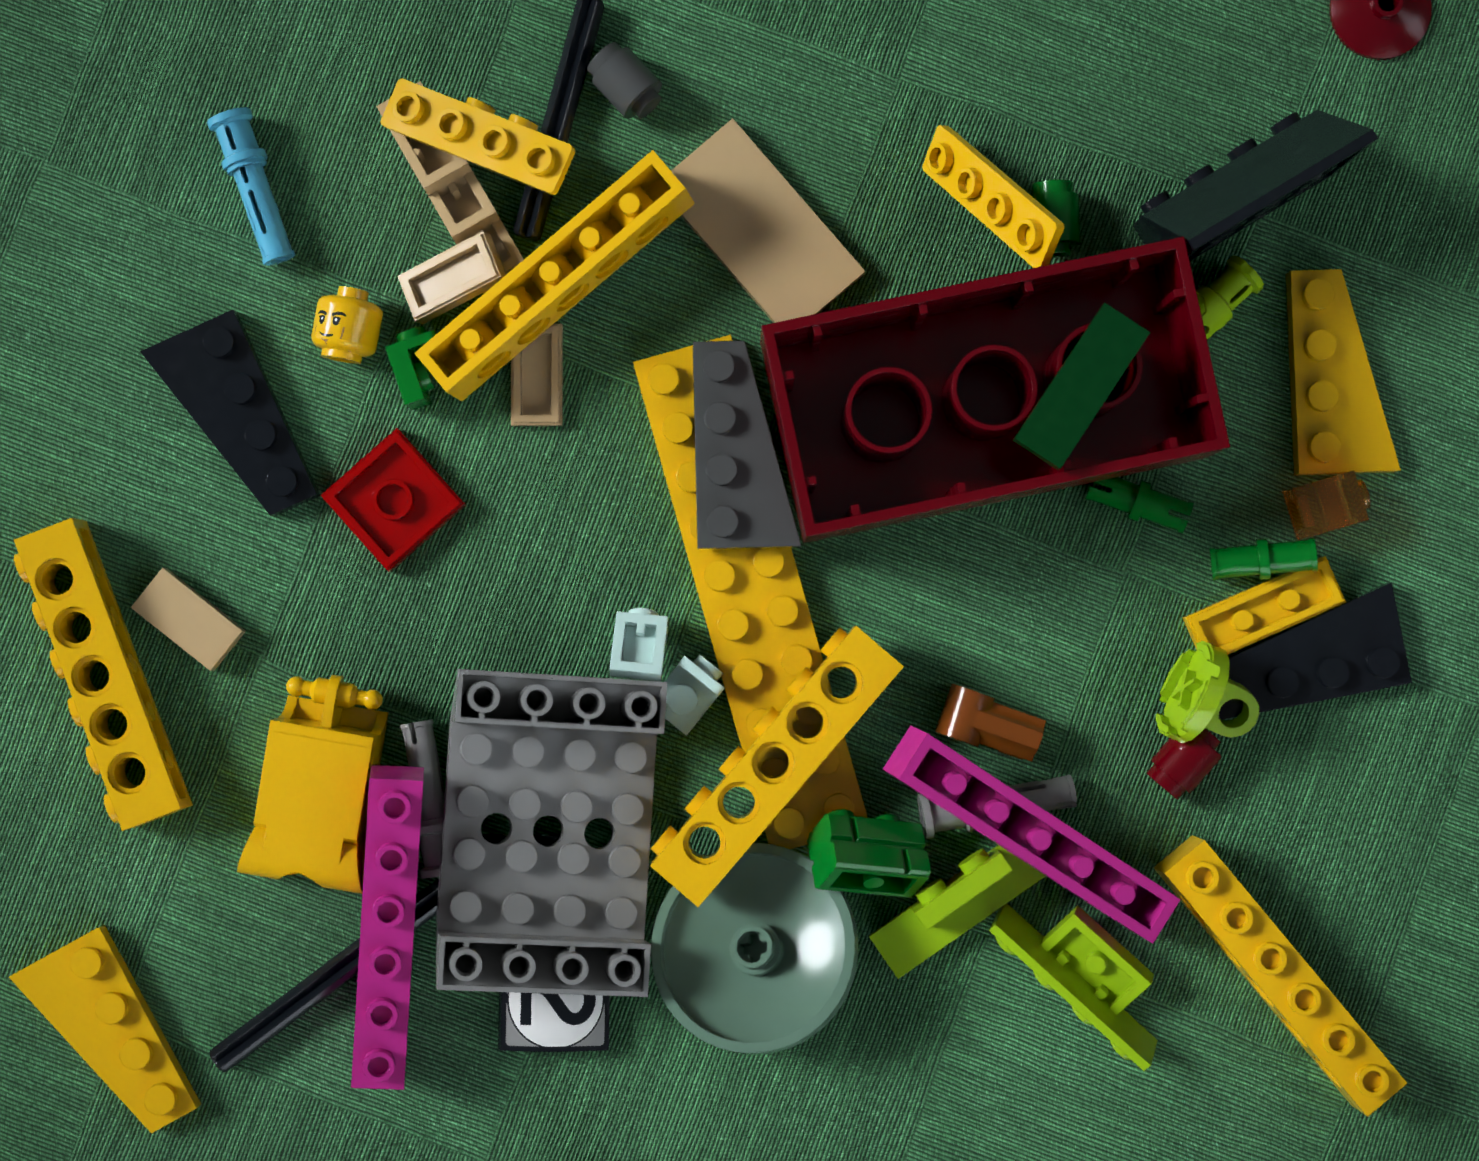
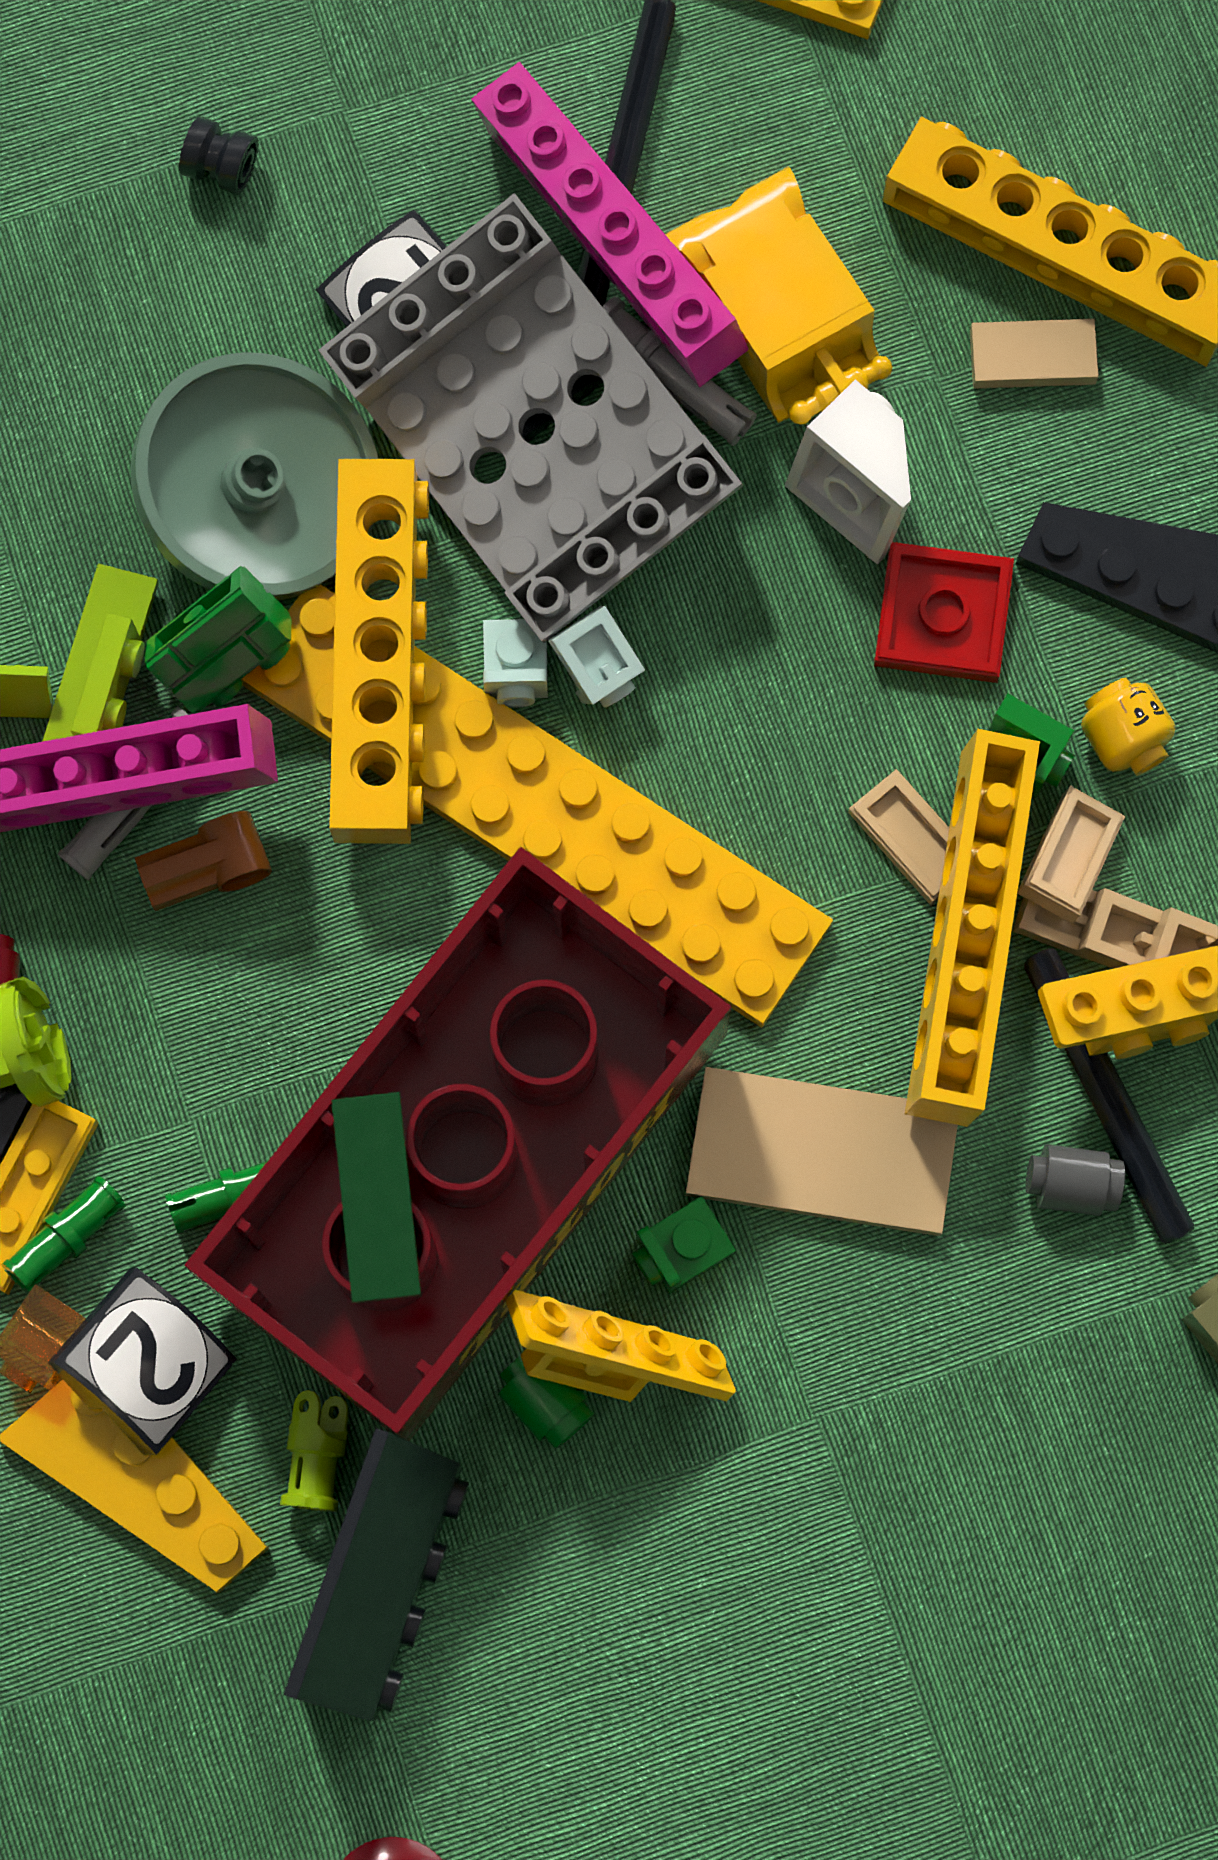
camera: 140 degrees right, 10 degrees down
dark grey wing [693,341,801,549] -> none
none -> slope [48,1268,237,1455]
none -> green bracket [632,1196,736,1294]
none -> white slope [785,379,911,565]

